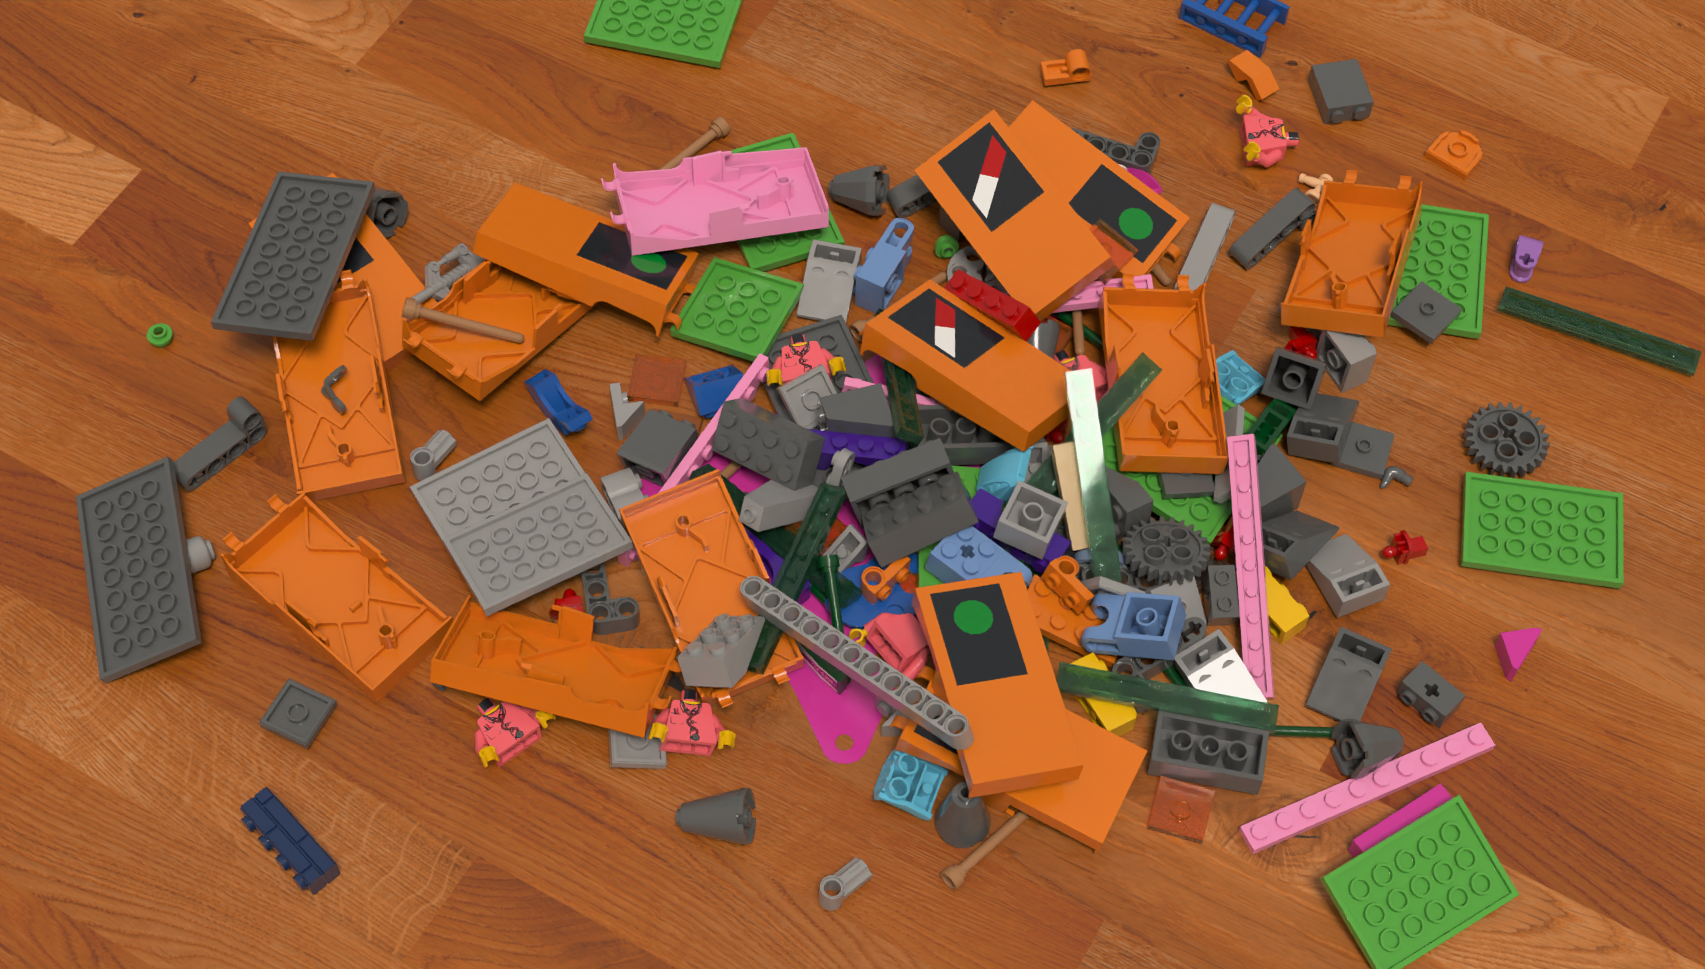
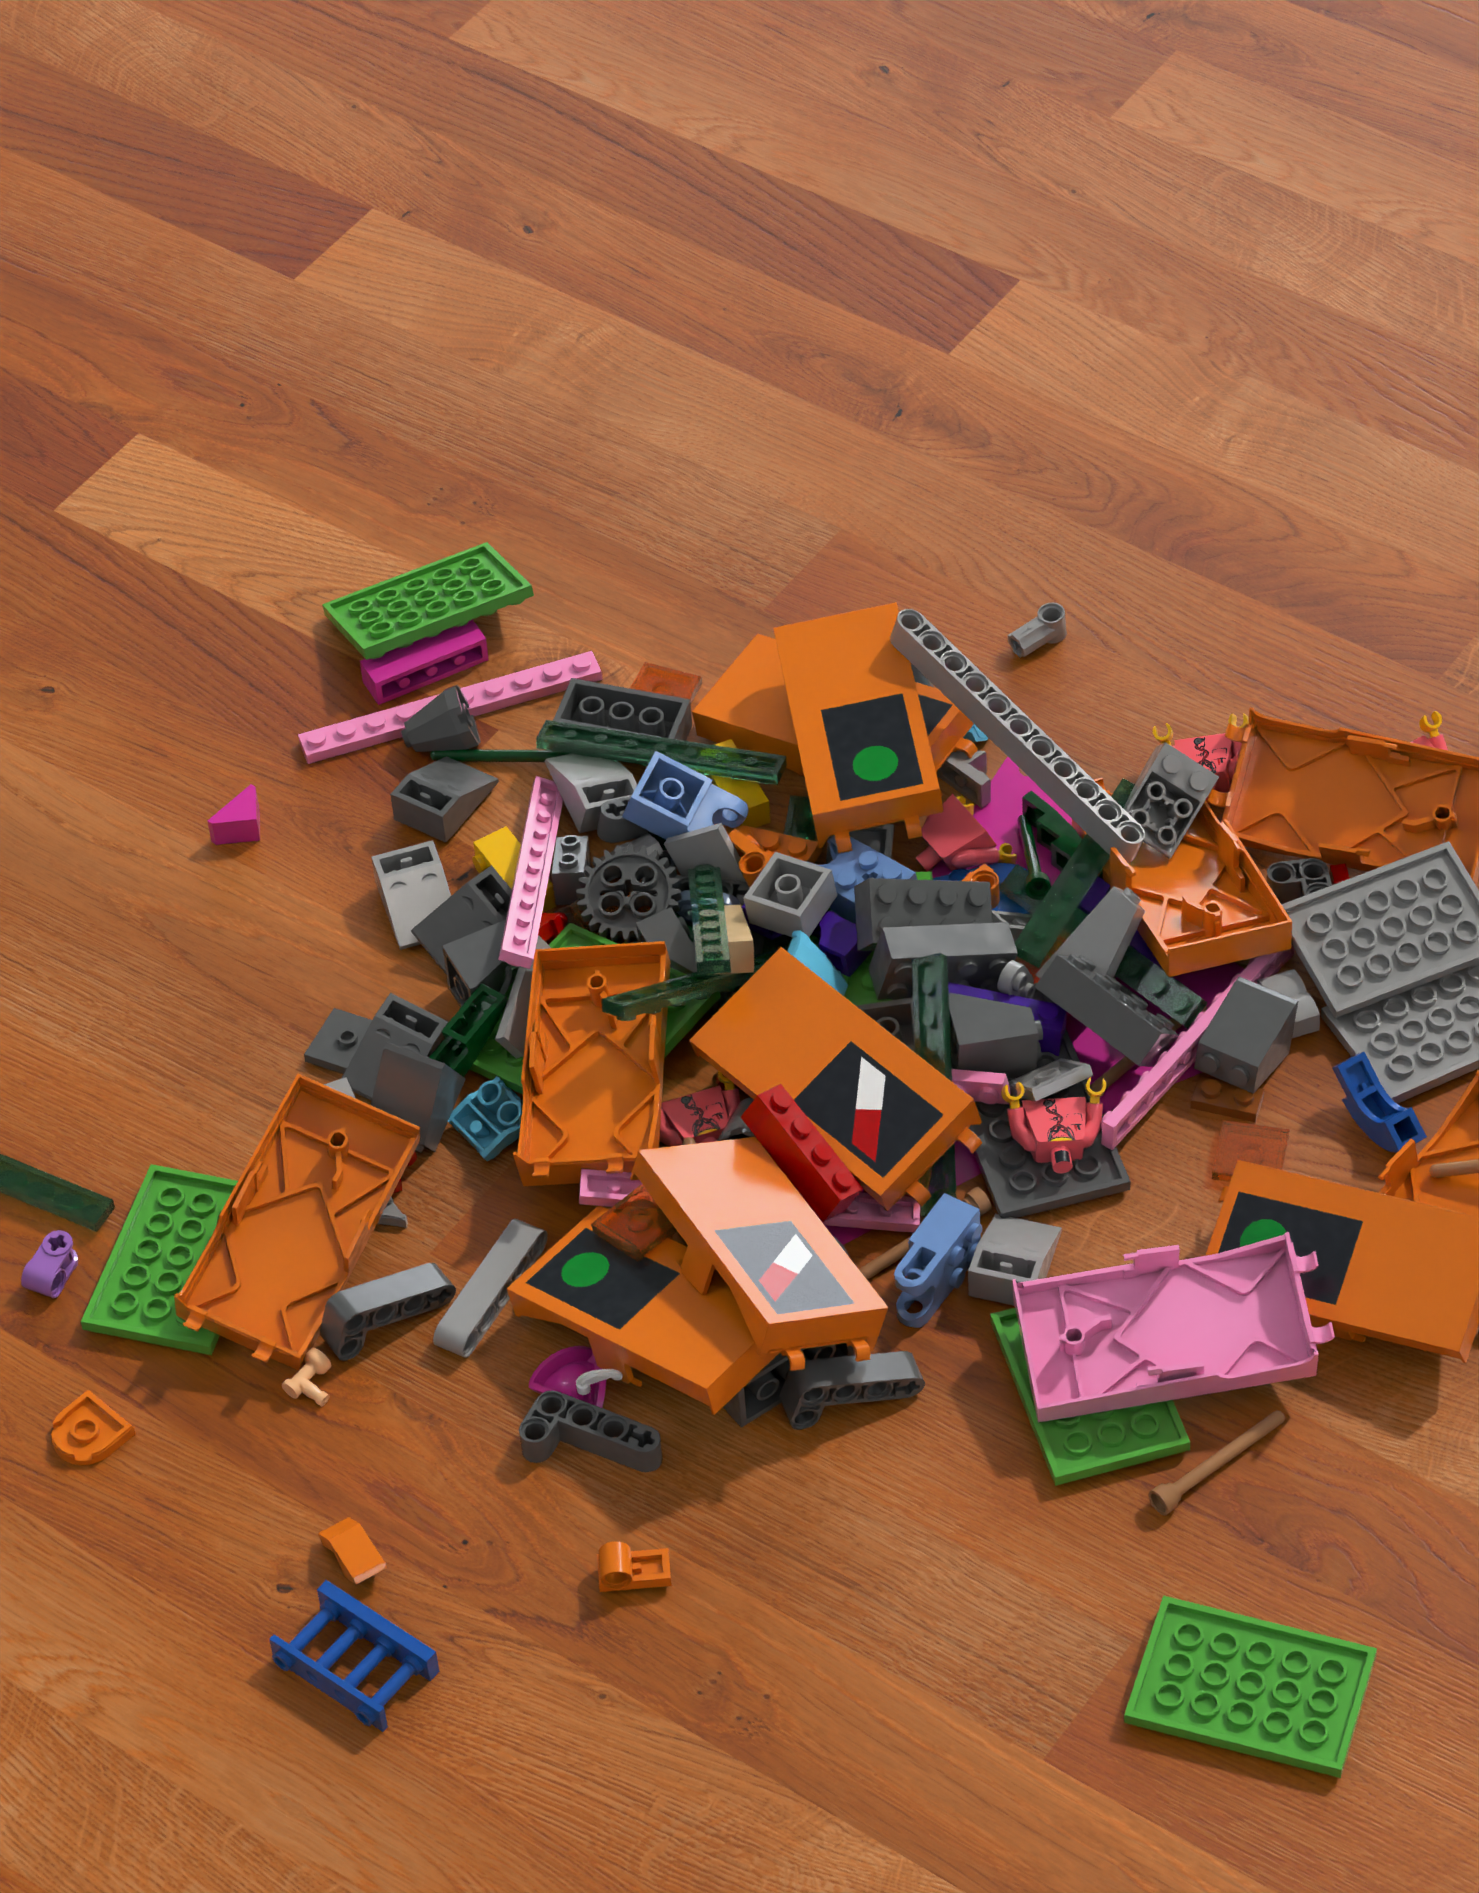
camera: 170 degrees left, 10 degrees down
light grey slope [610,382,645,441] -> none
bright green plate [670,257,804,362] -> none
dark grey cone [676,788,756,845] -> none
blue slope [684,365,743,418] -> none
dark grey cone [829,164,890,216] -> none
coral torso [1236,95,1299,168] -> none
dark grey brick [1308,59,1374,124] -> none
dark grey animal [1380,466,1414,489] -> none
red piece [1382,530,1428,565] -> none
dark grey plate [1391,281,1462,344] -> none
dark grey brick [1397,661,1465,729] -> none
bright green plate [1461,472,1624,589] -> none
dark grey gear [1463,402,1550,478] -> none

